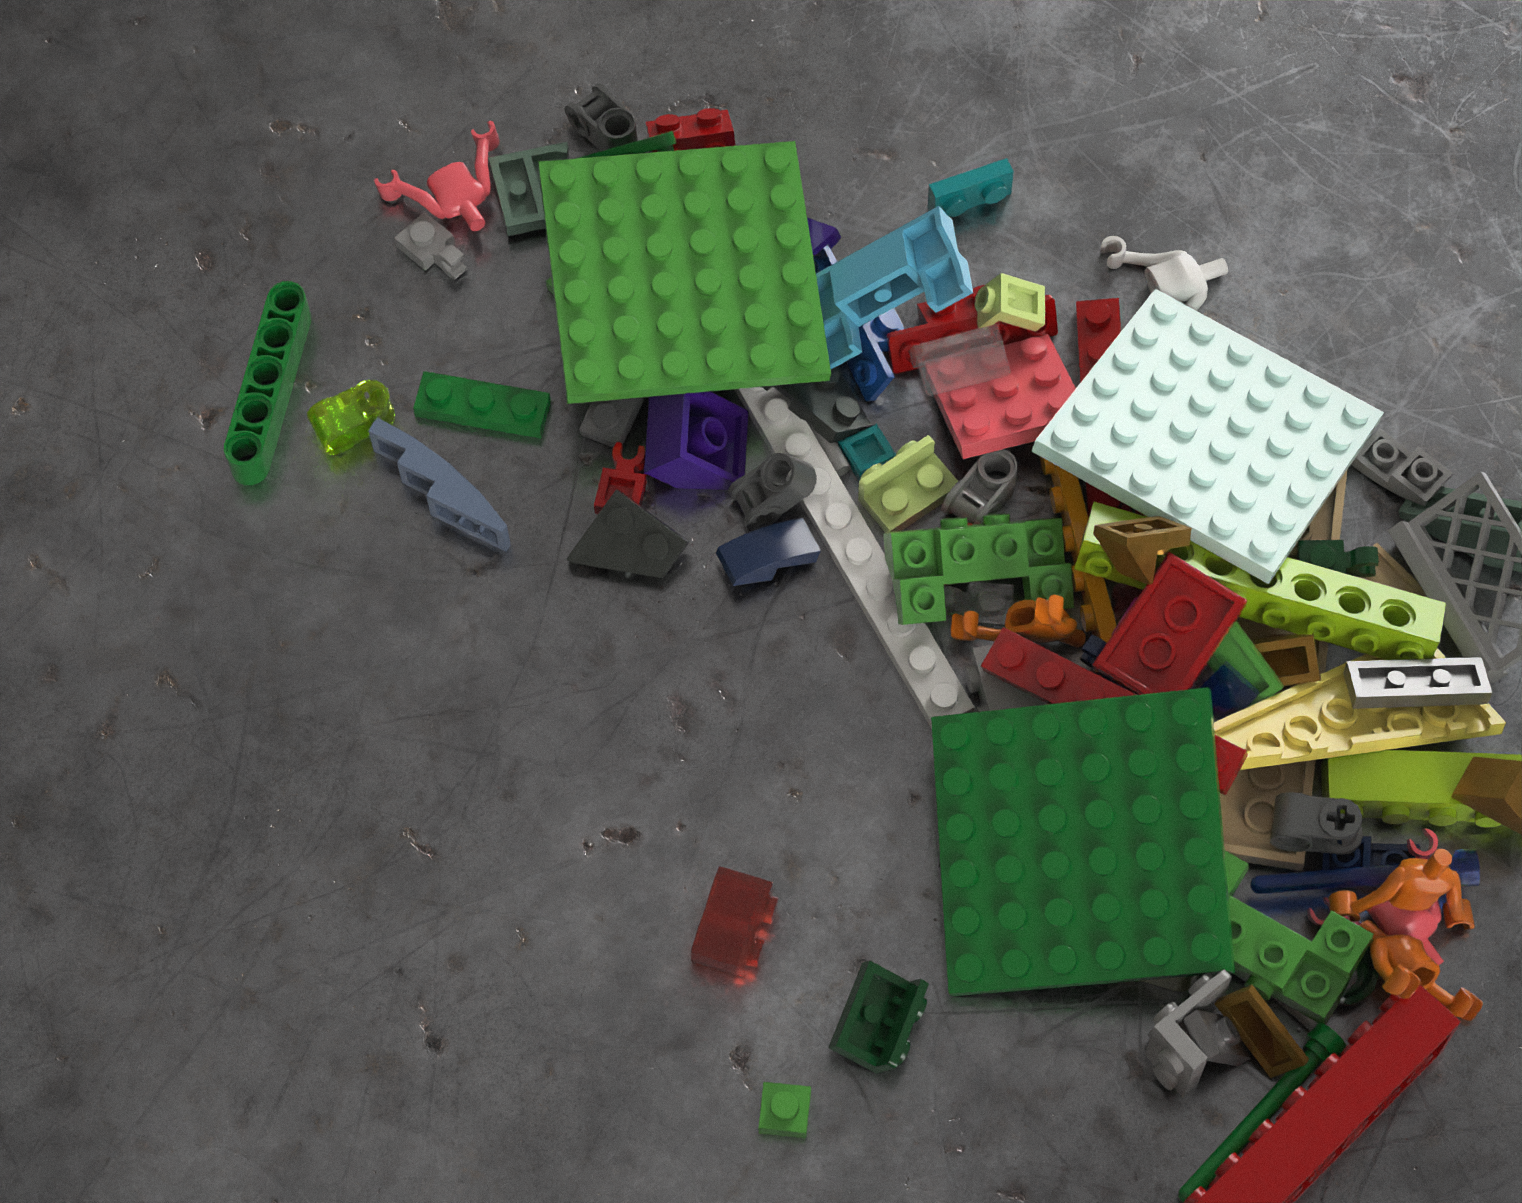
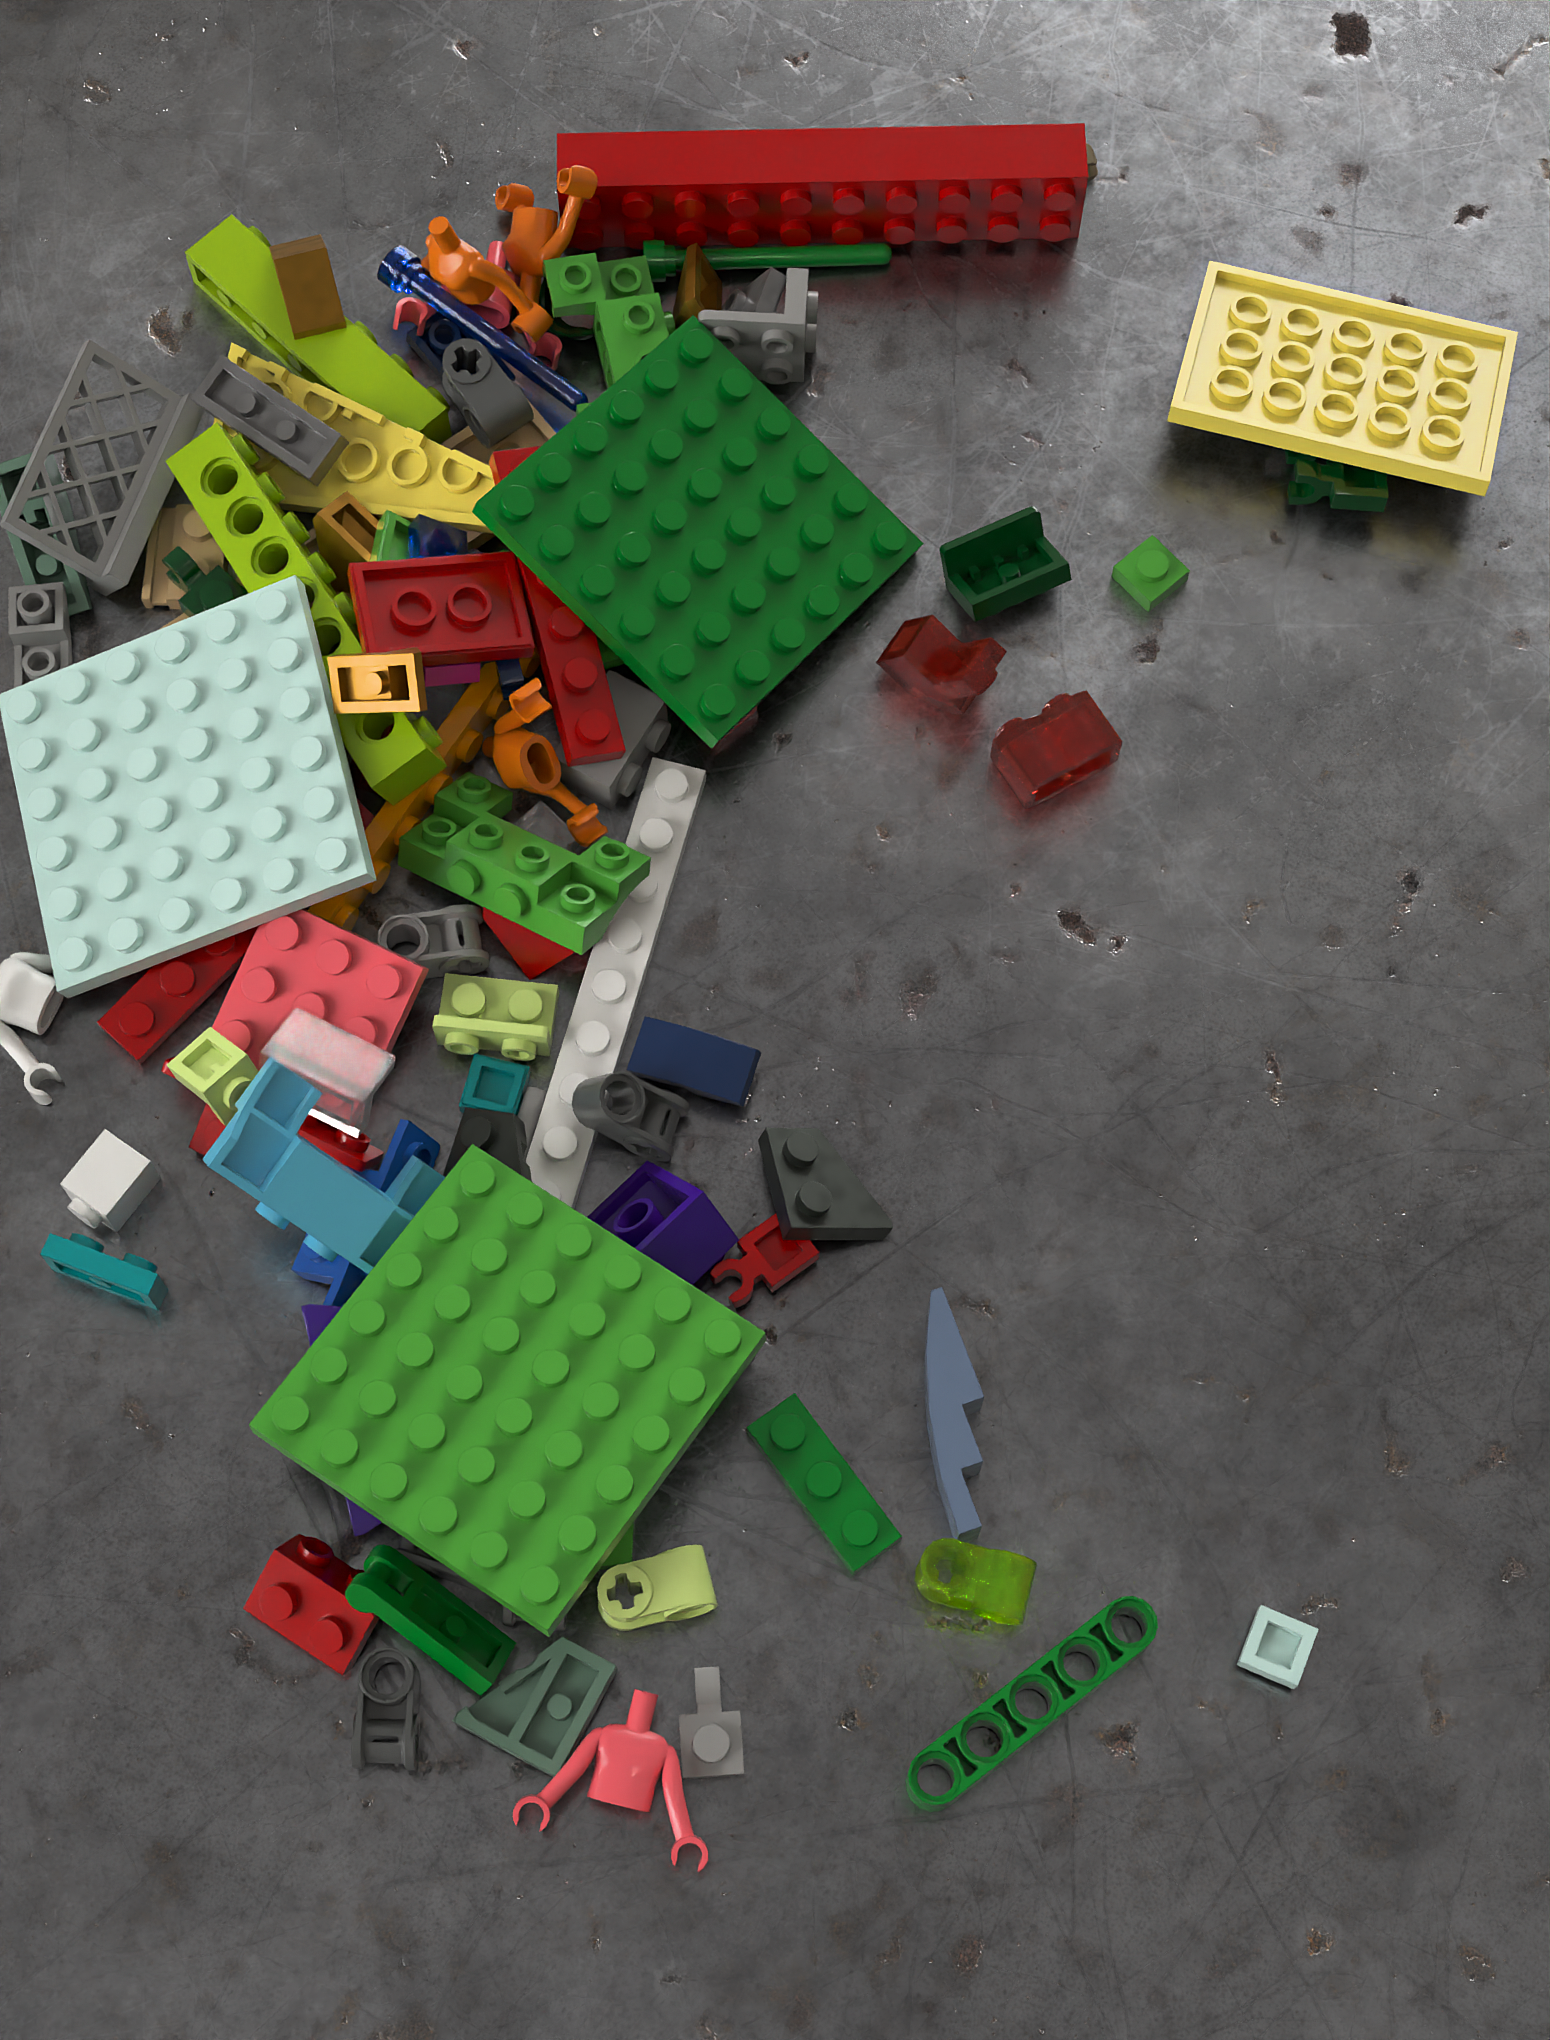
camera: 140 degrees left, 5 degrees up
none -> white brick [60,1129,161,1233]
none -> yellowish green piece [597,1545,718,1631]
none -> clear red brick [876,614,1007,714]
none -> light aqua plate [1237,1605,1319,1689]

